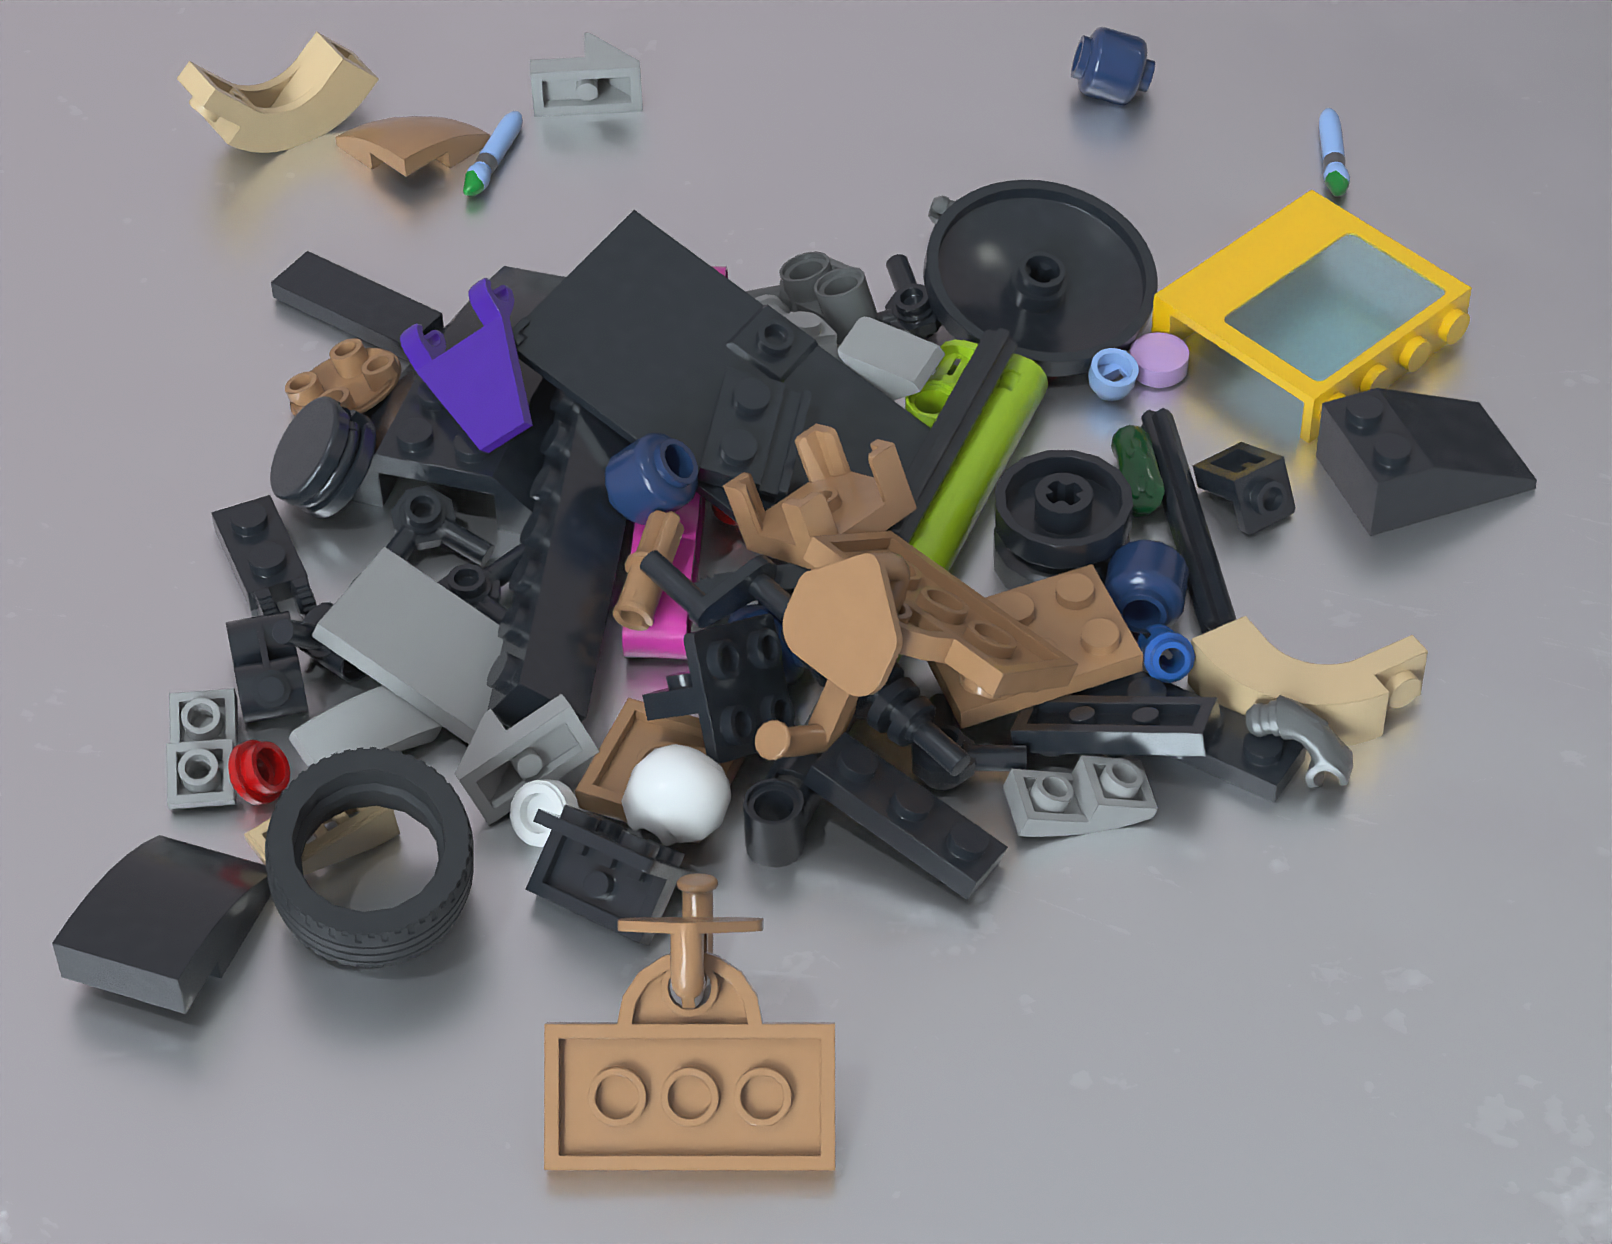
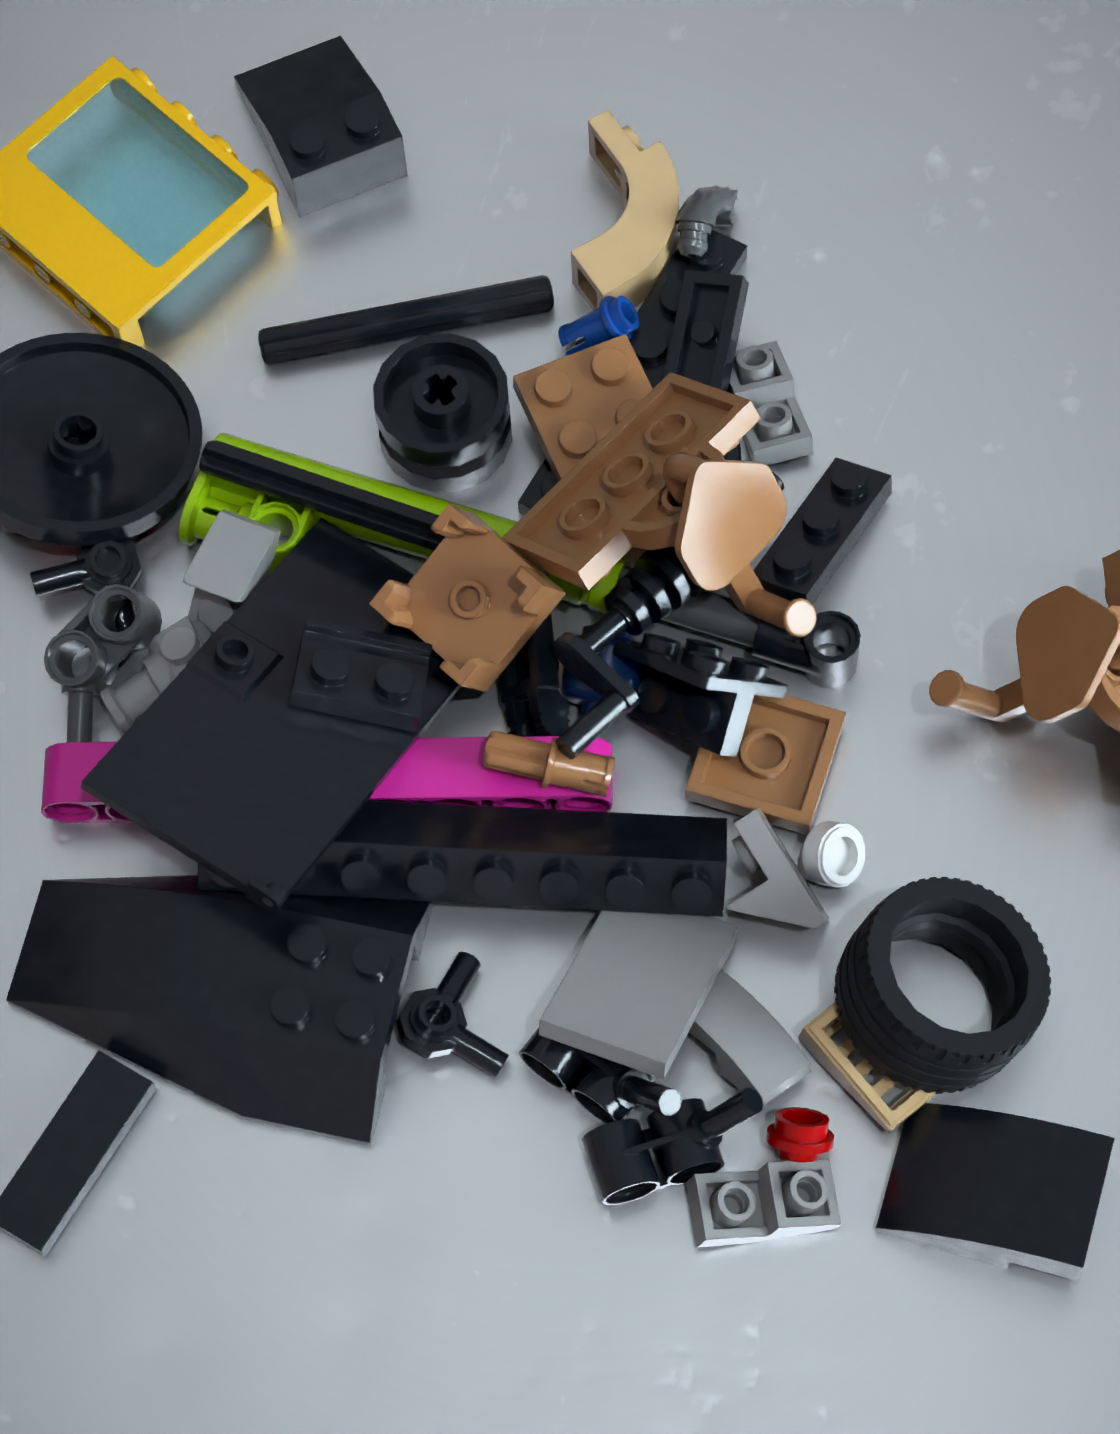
camera: 90 degrees left, 20 degrees up
black hinge [211,495,317,619] -> none
black head [270,396,376,518] -> none
medium nougat dish [285,338,402,417] -> none
dark purple flag [400,278,533,453] -> none
black piece [437,544,525,625] -> none
black bracket [525,804,697,945] -> none
dark blue head [605,433,698,525] -> none
white hair [621,744,731,846] -> none
light blue hinge [1088,348,1139,401] -> none
dark blue head [1105,539,1189,634] -> none
dark green piece [1111,425,1165,517] -> none
lavender tile [1130,332,1189,388] -> none
black bracket [1192,442,1296,534] -> none

